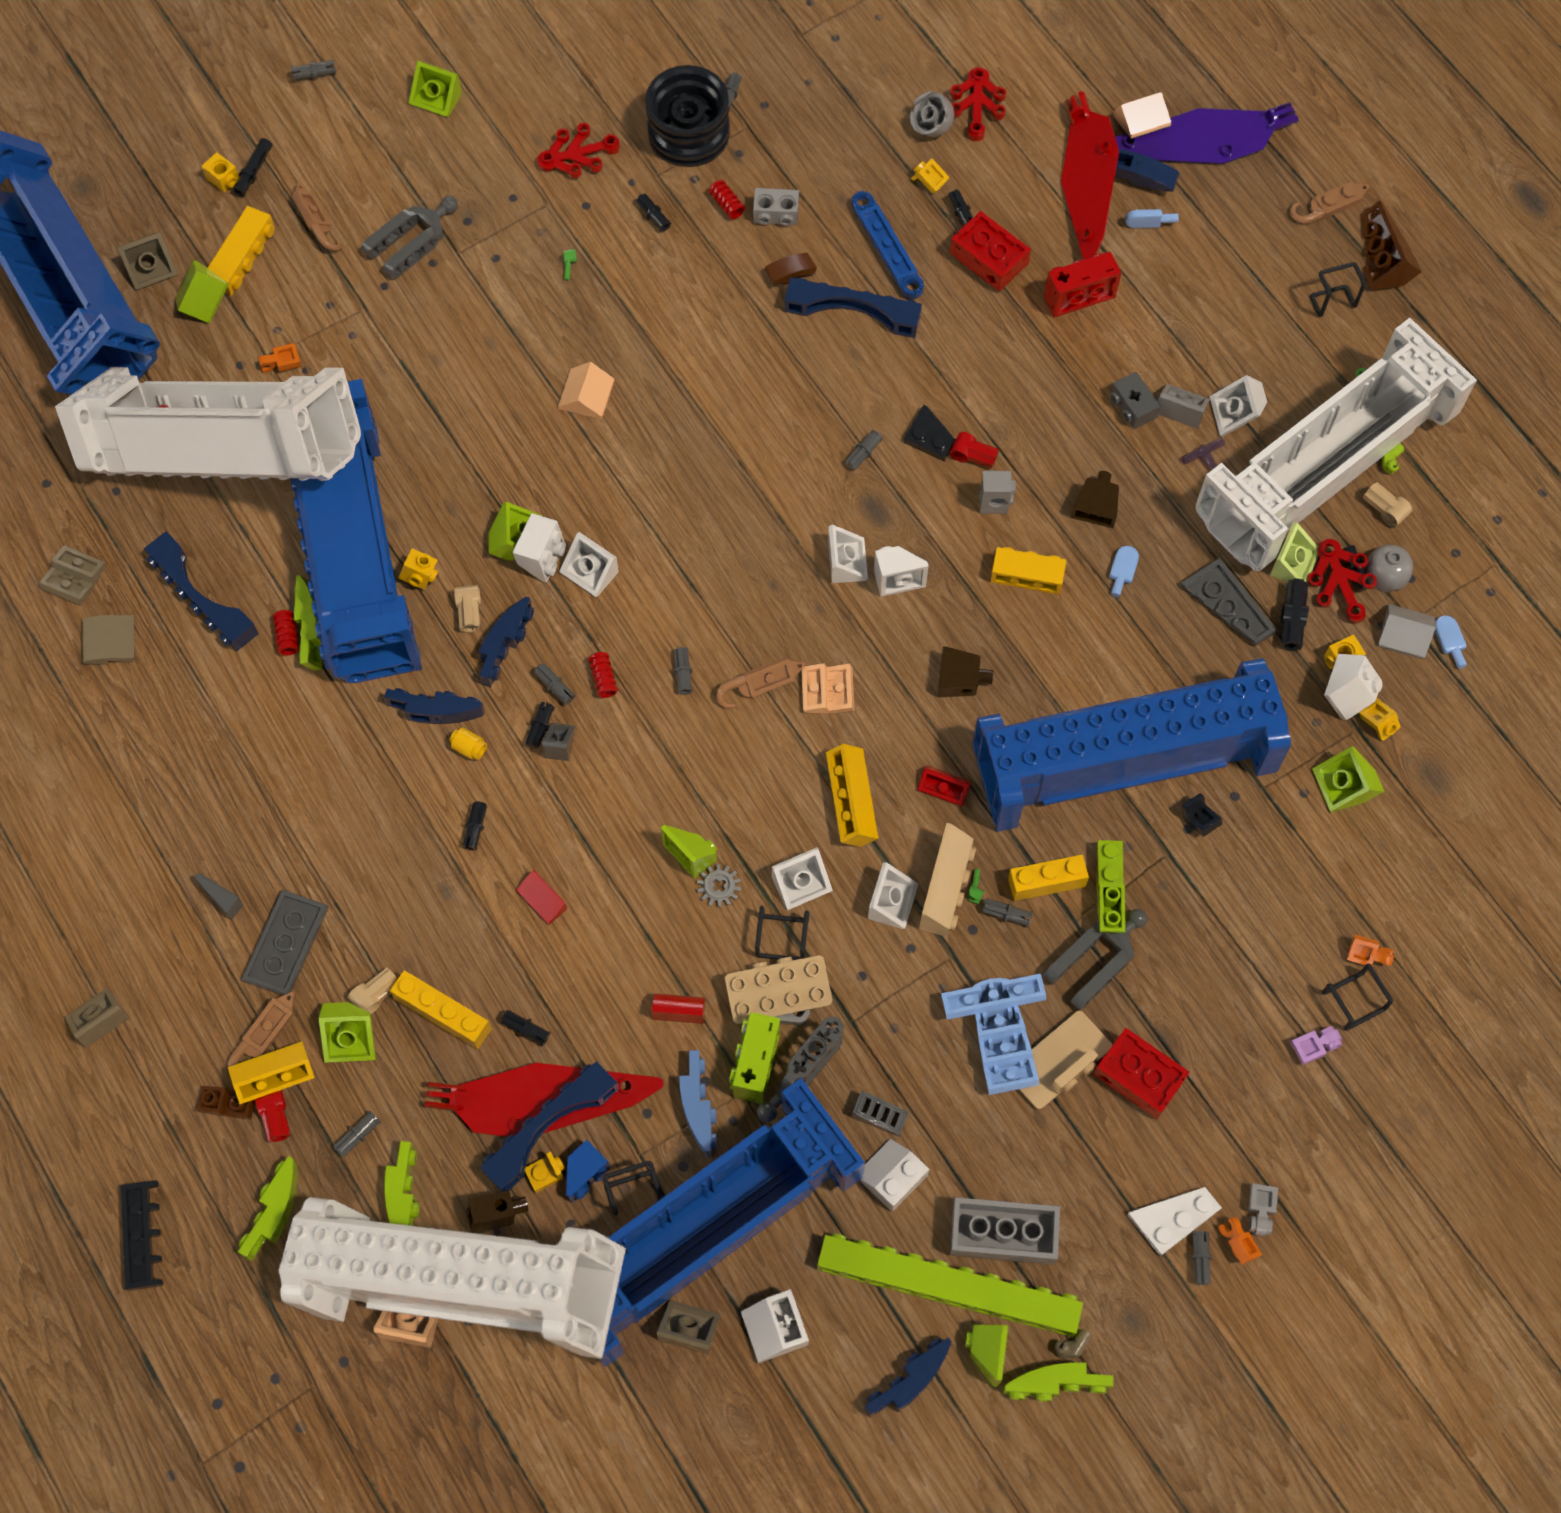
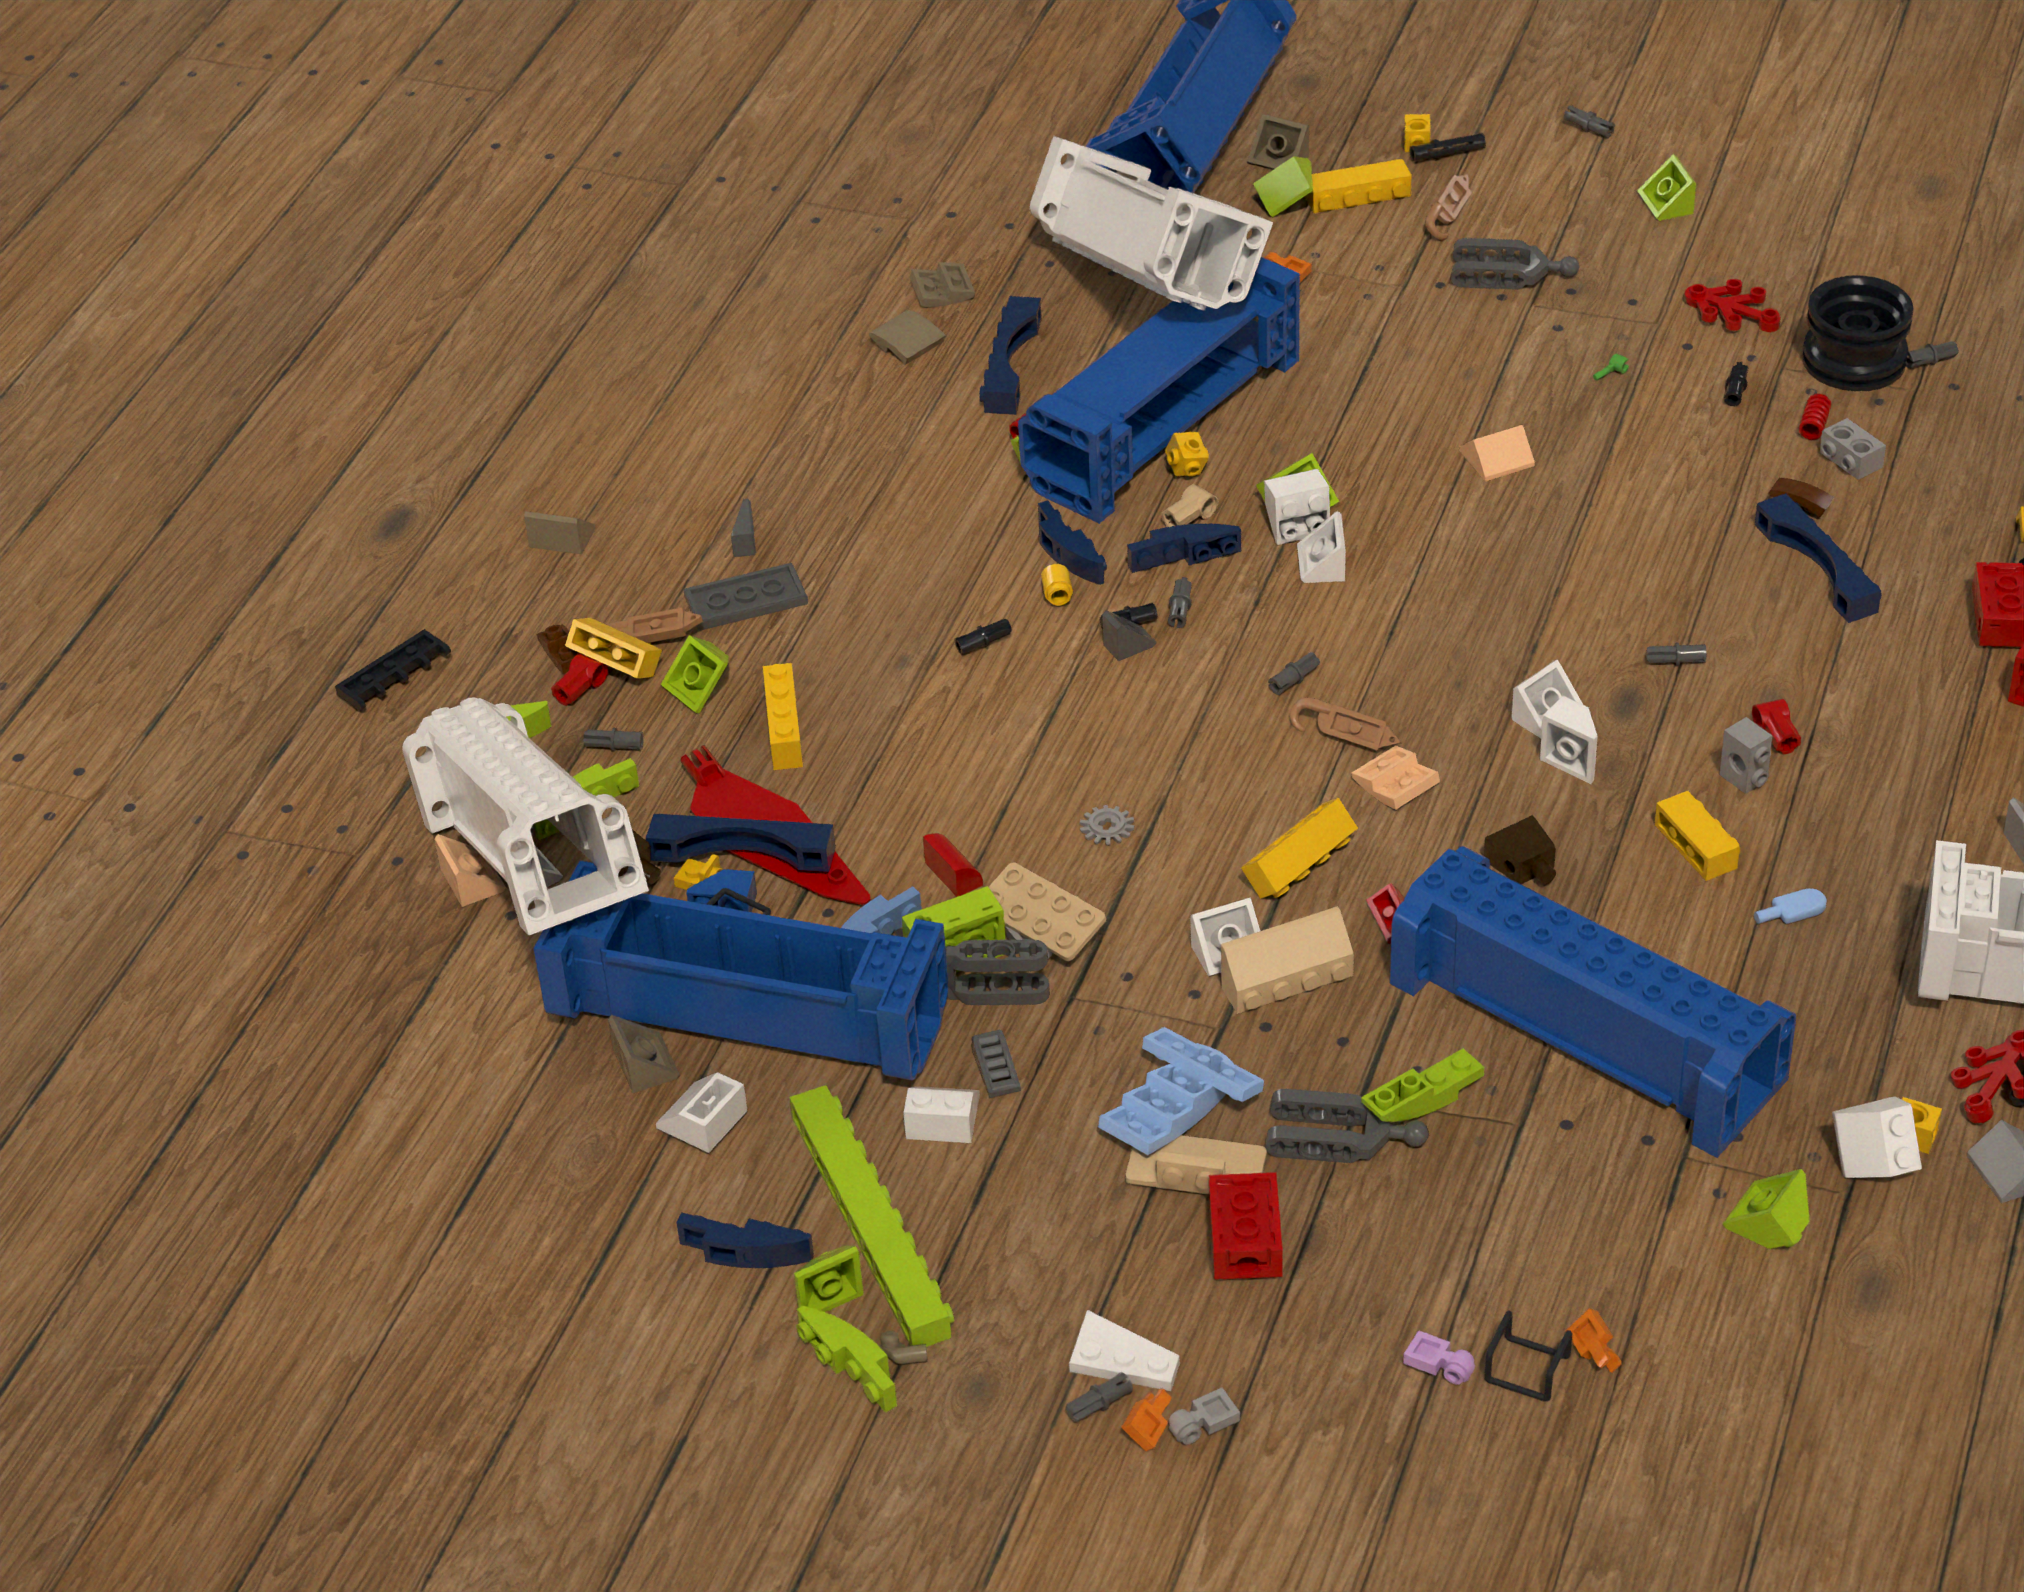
camera: 55 degrees right, 25 degrees down
tan piece [348,967,398,1014] -> none
black axle [501,1010,551,1047] -> none
red slope [516,870,567,925] -> none
red piece [588,652,618,698] -> none
lime slope [660,825,717,879] -> none
black piece [755,906,809,961] -> none
white slope [772,847,833,910] -> none
blue plate [852,191,924,299] -> none
black wing [904,405,955,462] -> none
light grey brick [950,1197,1060,1265] -> none
bright green hand [967,869,984,904] -> none
dark grey axle [983,898,1033,927] -> none
yellow brick [1008,854,1089,901] -> none
dark brown torso [1071,471,1119,529] -> none
dark grey brick [1110,371,1161,429] -> none
dark grey wing [1181,558,1276,646] -> none
black bracket [1182,793,1223,837] -> none
yellowish green slope [1270,522,1319,582] -> none
black piece [1281,578,1309,651] -> none
yellow bracket [1359,698,1401,741] -> none

